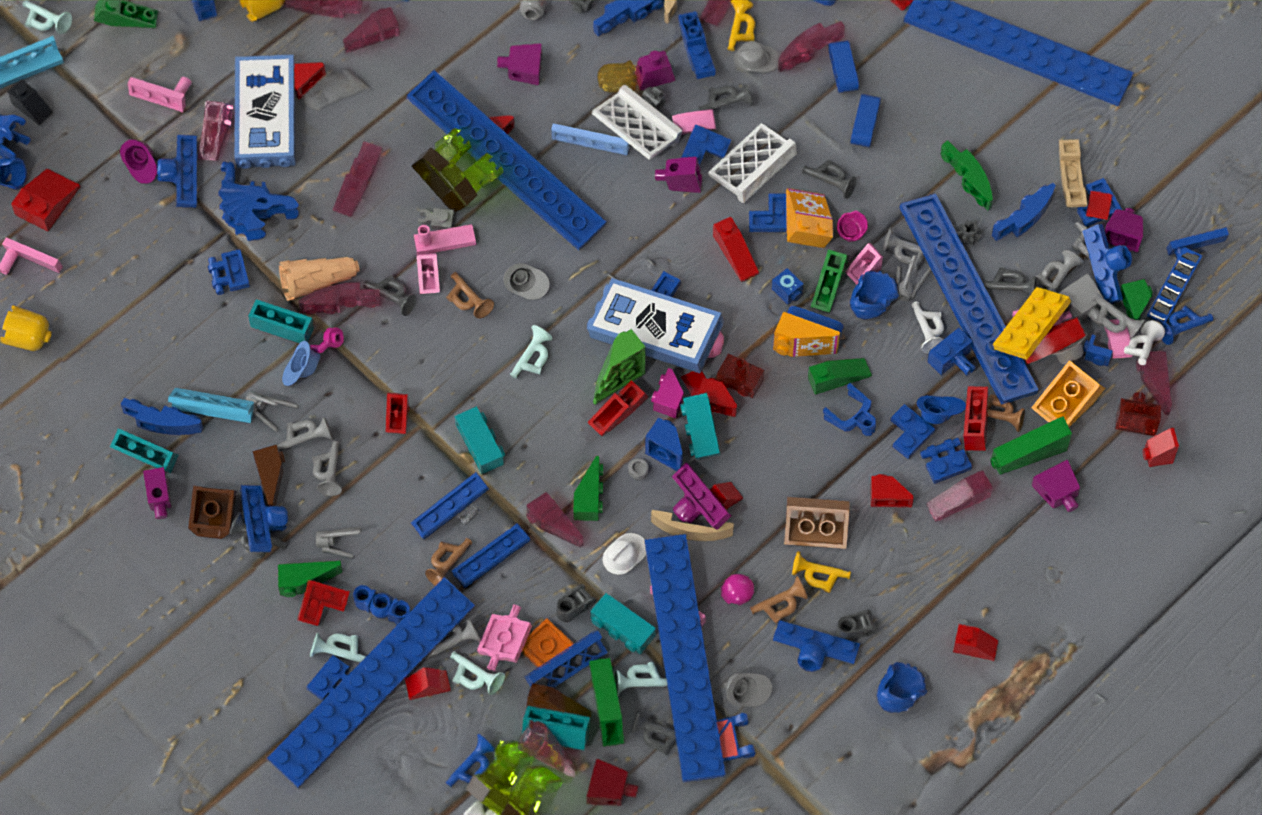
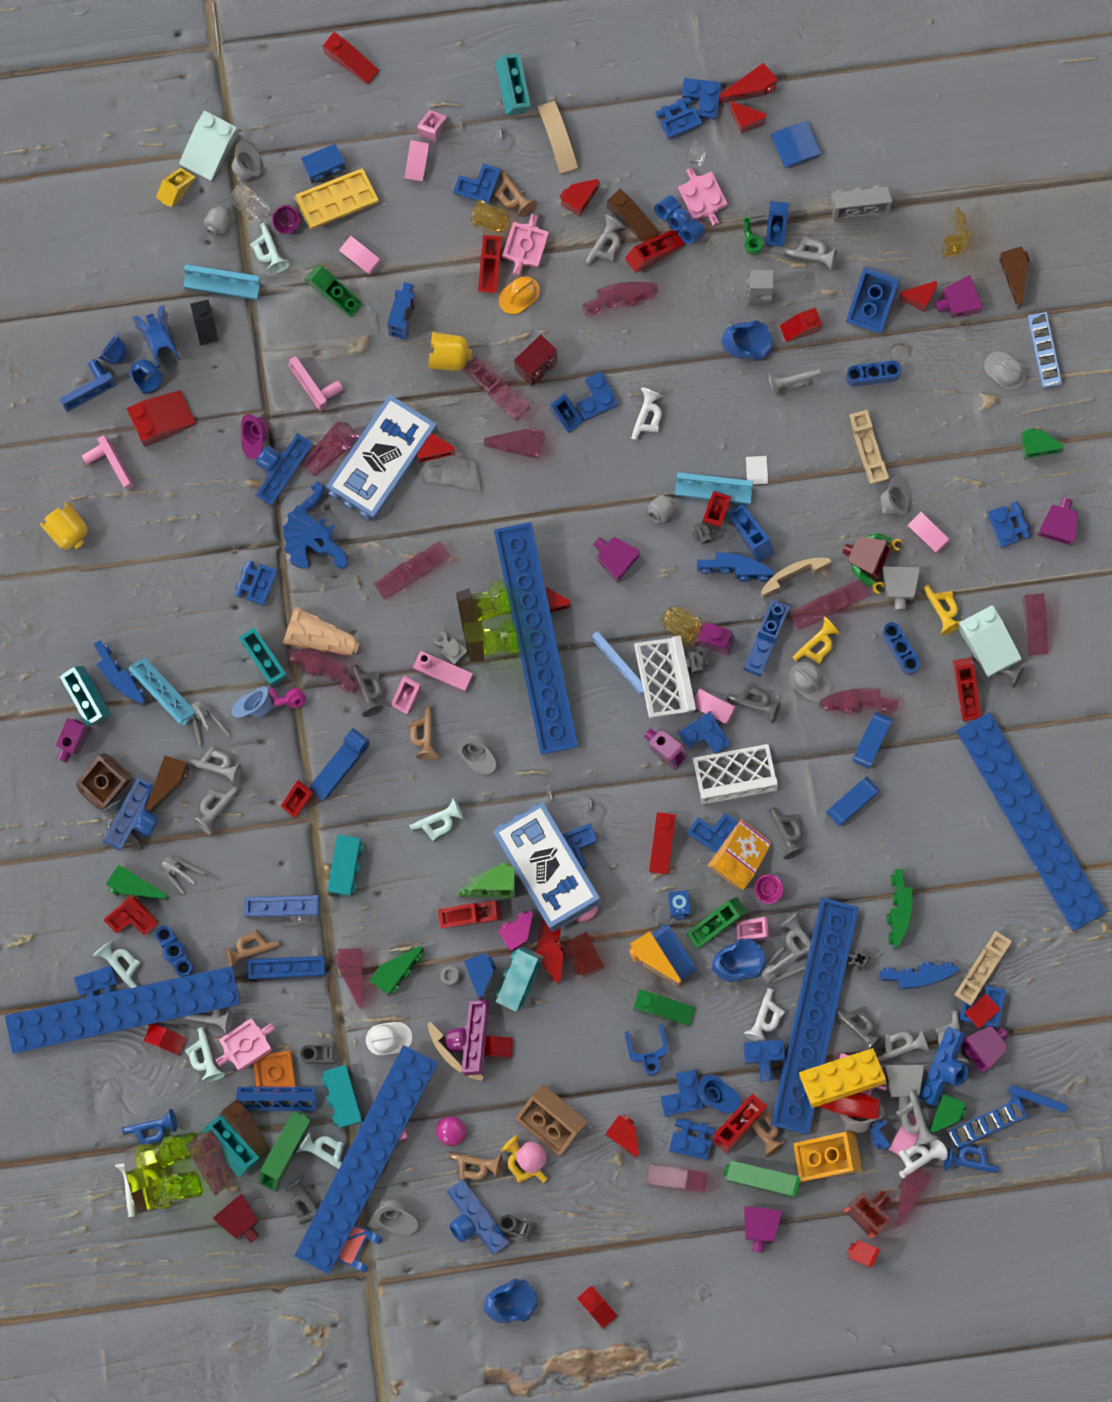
camera: 40 degrees right, 15 degrees up
none -> blue beam [309,728,370,802]
none -> bright pink hair [516,1142,547,1173]

